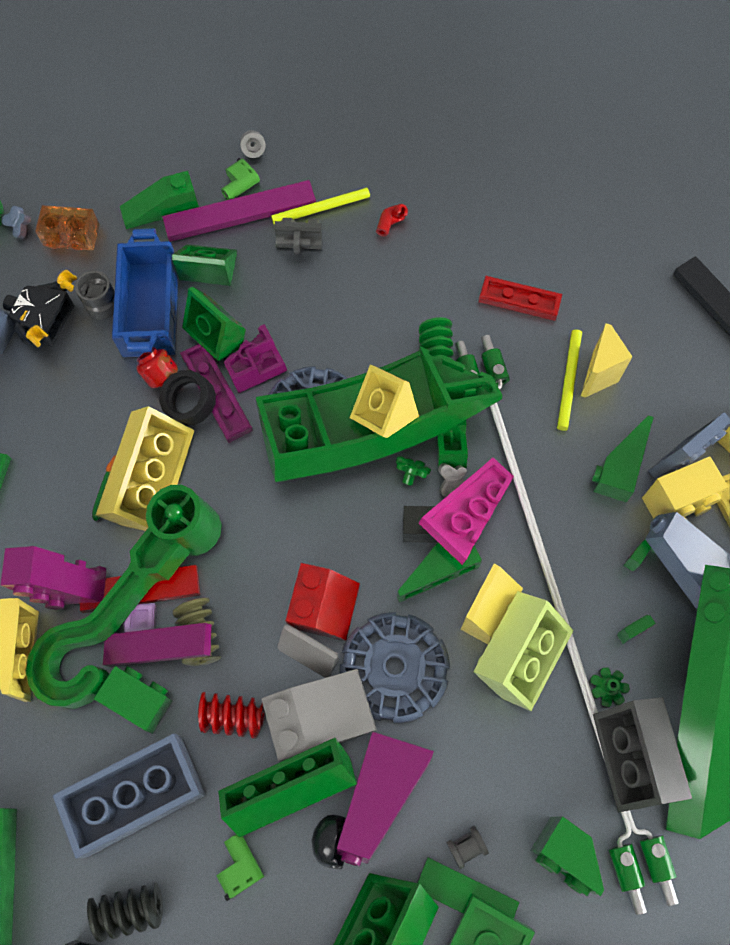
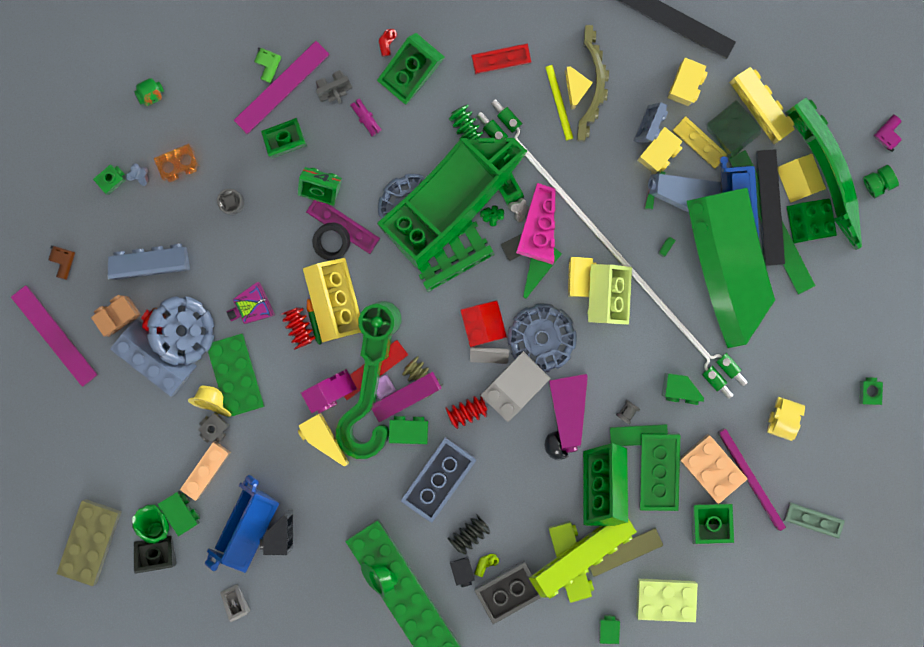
camera: 25 degrees left, 20 degrees up
black torso [3,270,77,347] -> none
blue container [112,228,178,357] -> none
green slope [120,171,199,229] -> none
red head [137,347,178,389] -> none
bright green piece [216,834,265,901] -> none
green brick [218,737,357,838] -> none
magenta slope [224,324,288,393] -> none
light grey tile [240,130,266,158] -> none
neon yellow bar [271,187,370,224] -> none
light yellow slope [350,365,419,438] -> none
green plant [589,667,630,708] -> none
green slope [591,415,654,502] -> none
dark grey brick [593,697,692,813] -> none
none -> green head [134,78,164,107]
none -> torso [226,282,275,324]
none -> red piece [280,307,316,350]
none -> magenta pin [350,99,382,137]
none -> green slope [377,33,445,105]
none -> green fence [419,221,495,292]
none -> olive piece [577,25,609,142]

